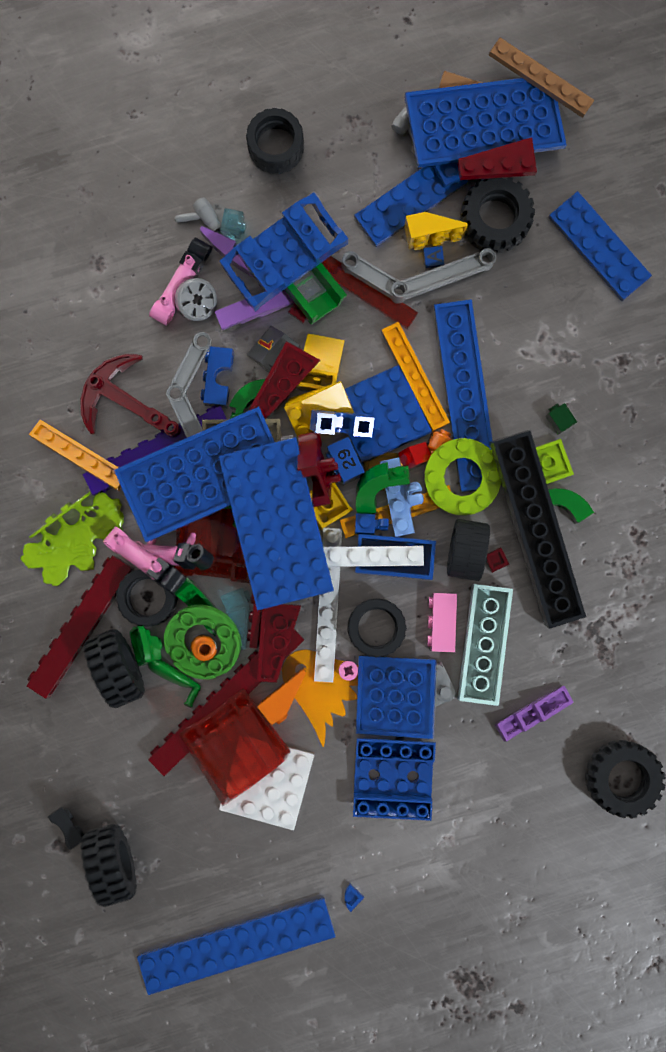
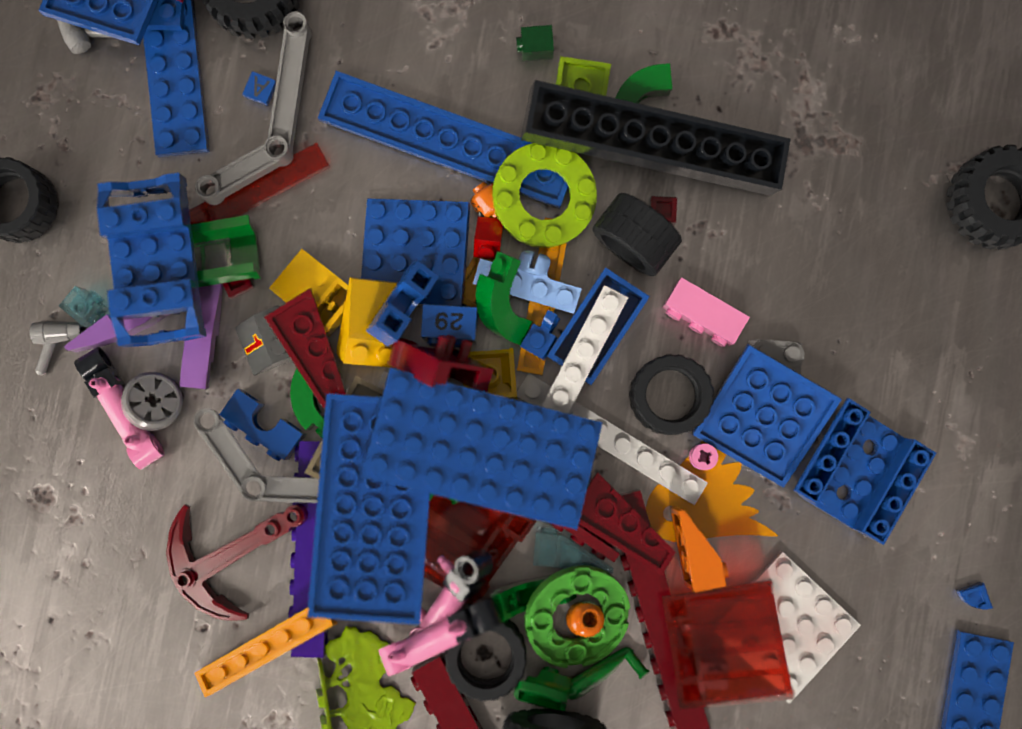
camera: 65 degrees left, 0 degrees up
light orange plate [381,321,450,432] -> none
yellow slope [404,212,468,250] -> none
light aqua brick [457,584,513,706] -> none
medium lavender slope [494,686,574,742] -> none

